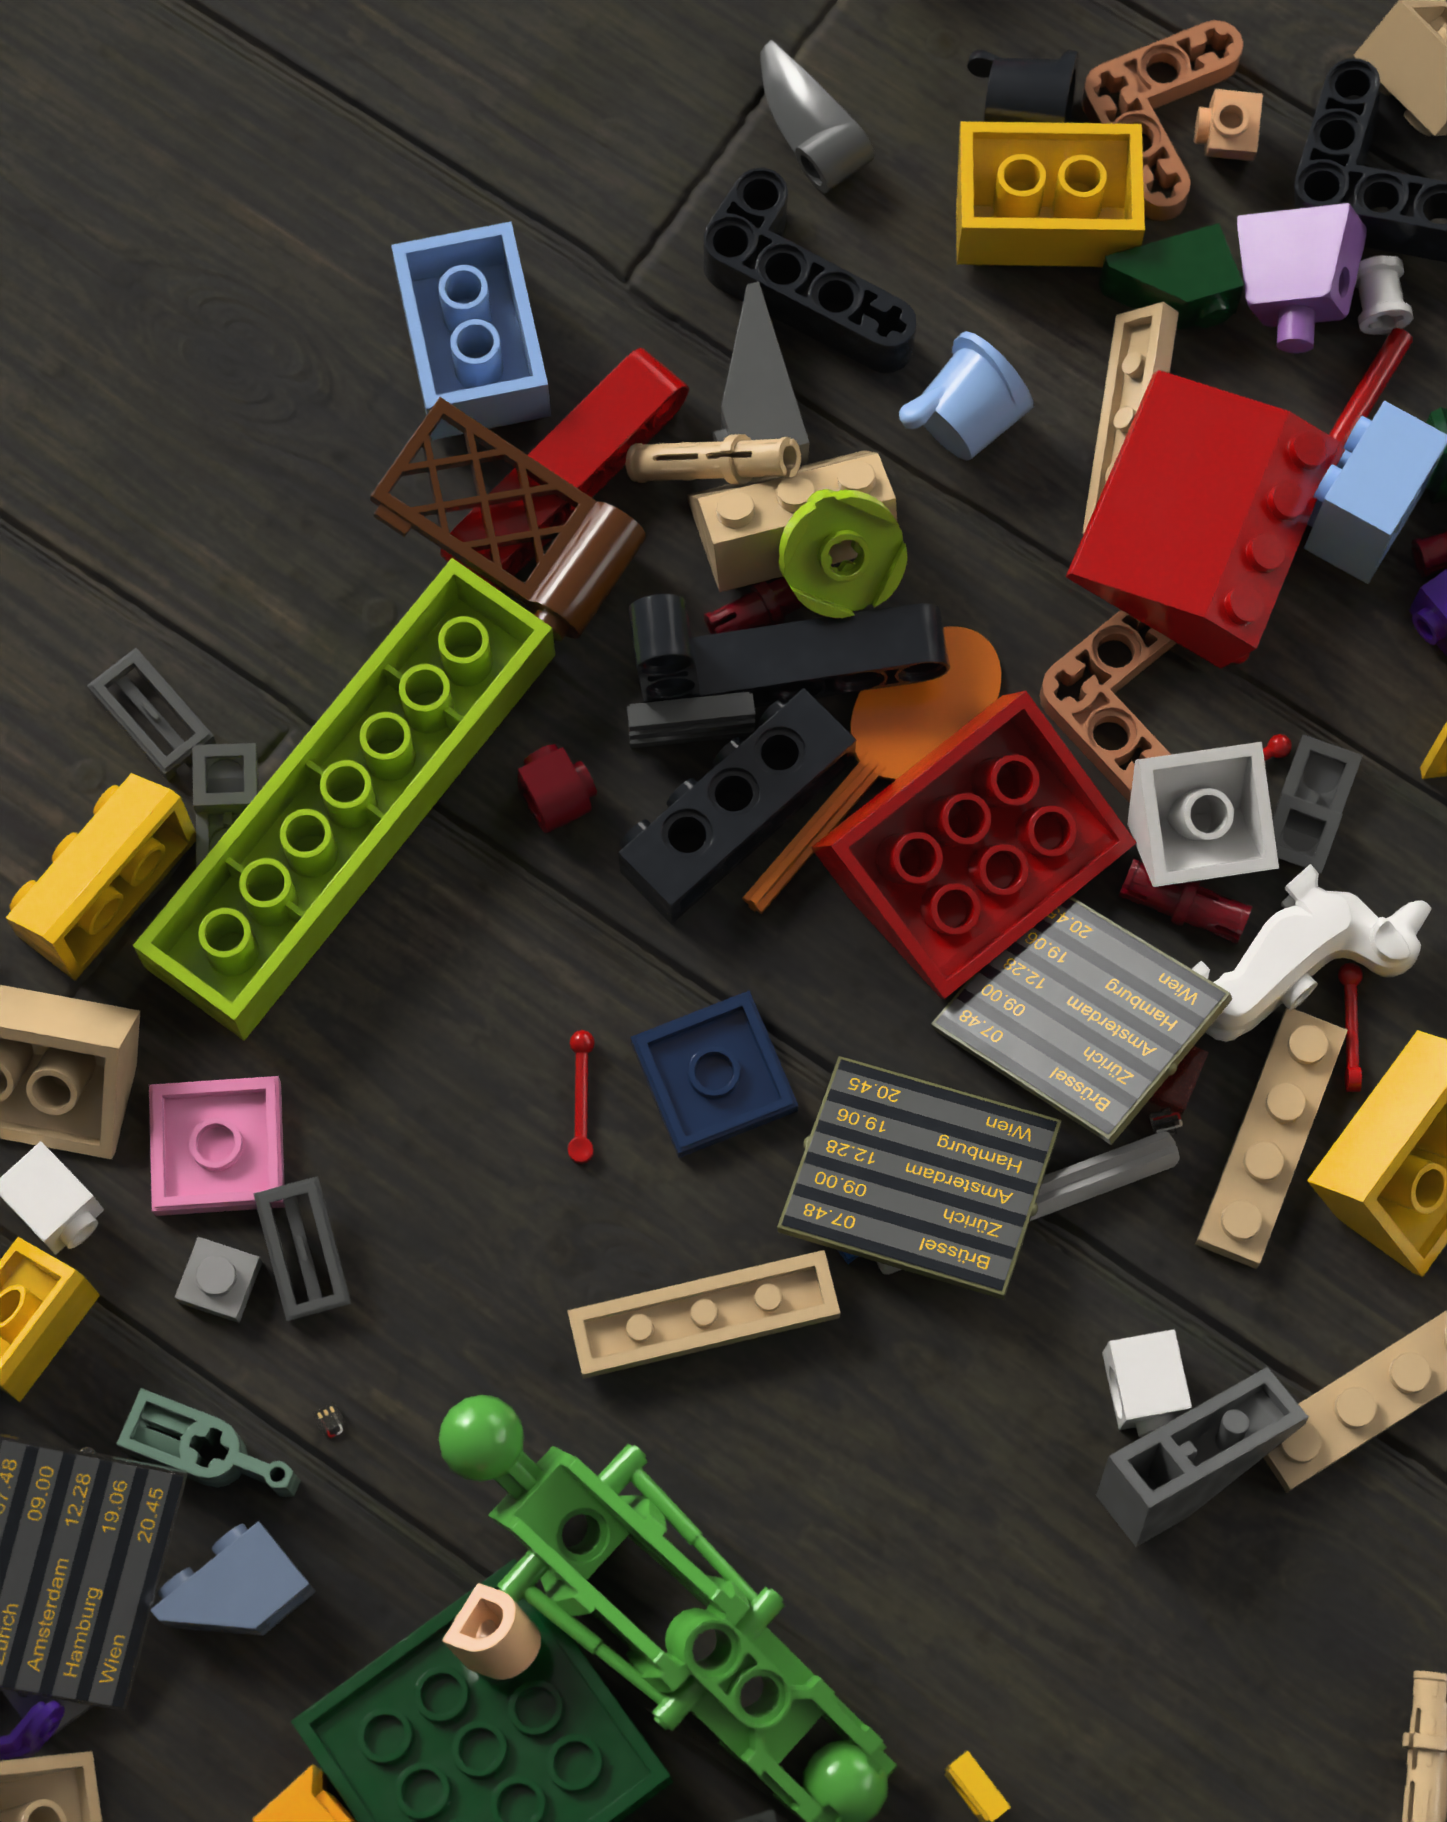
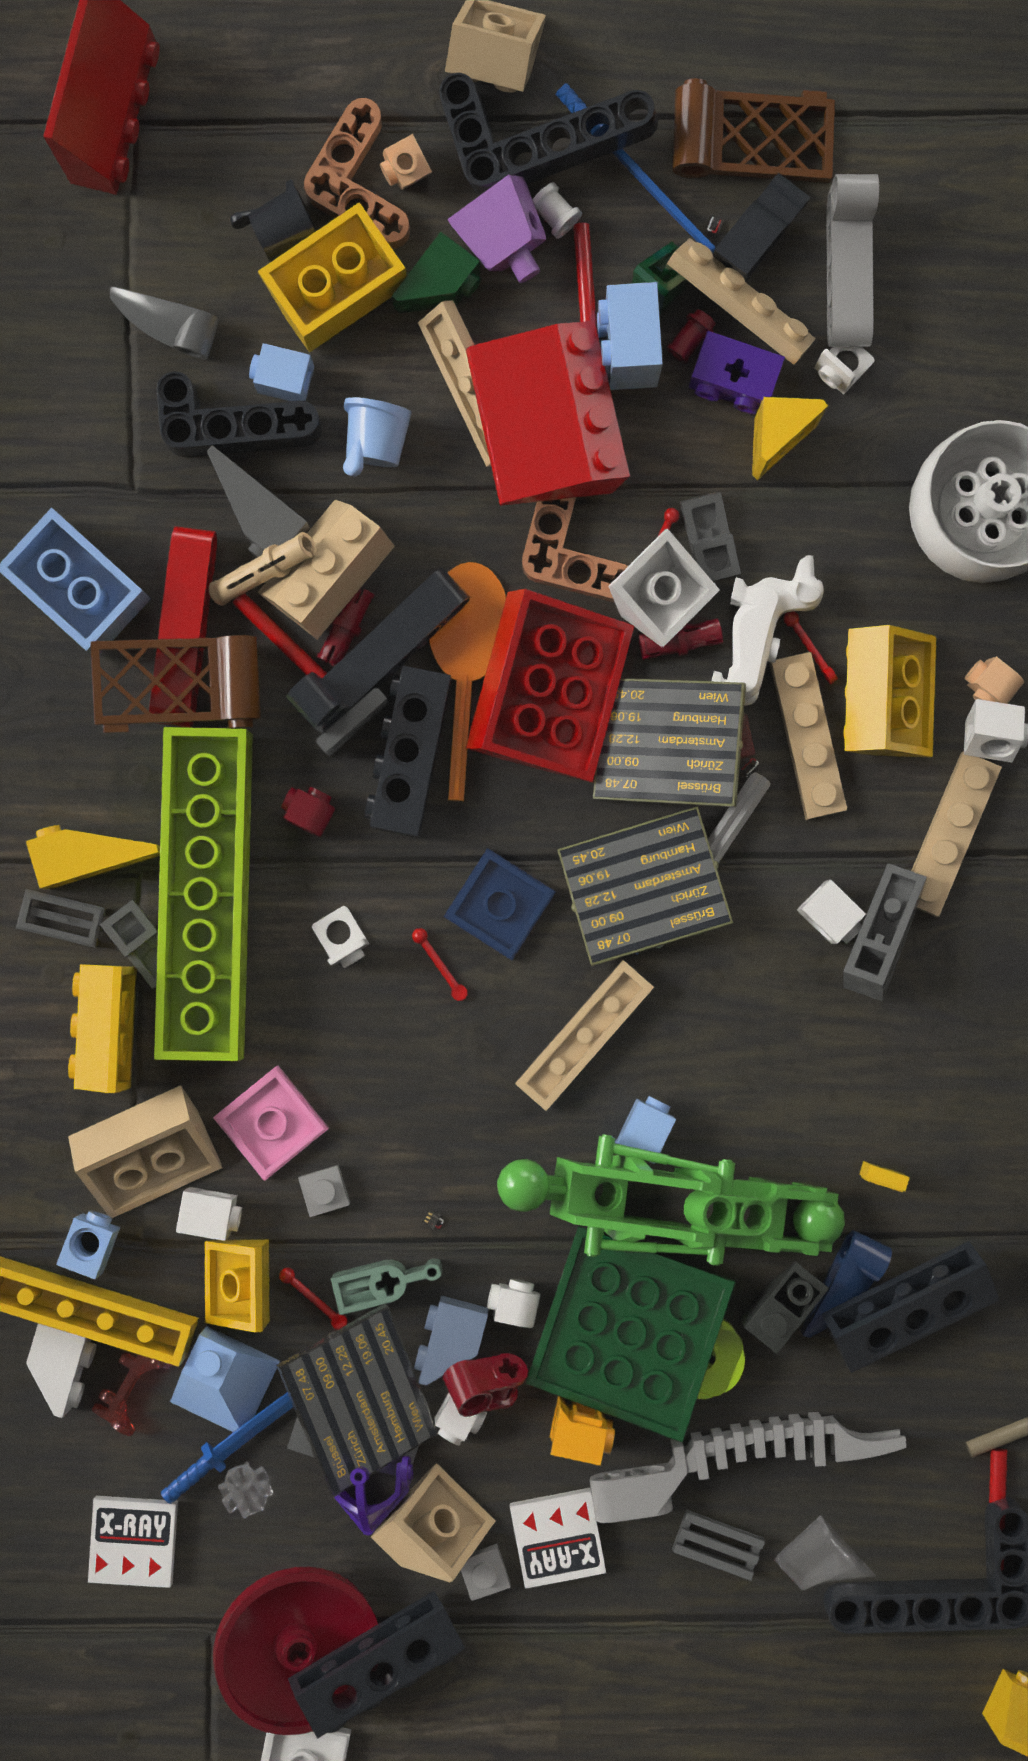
camera: 30 degrees left, 15 degrees up
dark grey tile [253,1176,352,1321] -> none
light nougat plate [442,1583,541,1680] -> none
lime plate [778,489,907,618] -> none
none -> yellow slope [26,825,160,890]
none -> red bar [233,593,327,678]
none -> light blue brick [249,343,314,401]
none -> red hinge [279,1267,348,1330]
none -> white bracket [312,906,370,968]
none -> white plate [435,1393,487,1445]
none -> dark red piece [443,1353,528,1417]
none -> white plate [487,1279,541,1328]
none -> light blue brick [615,1096,676,1164]

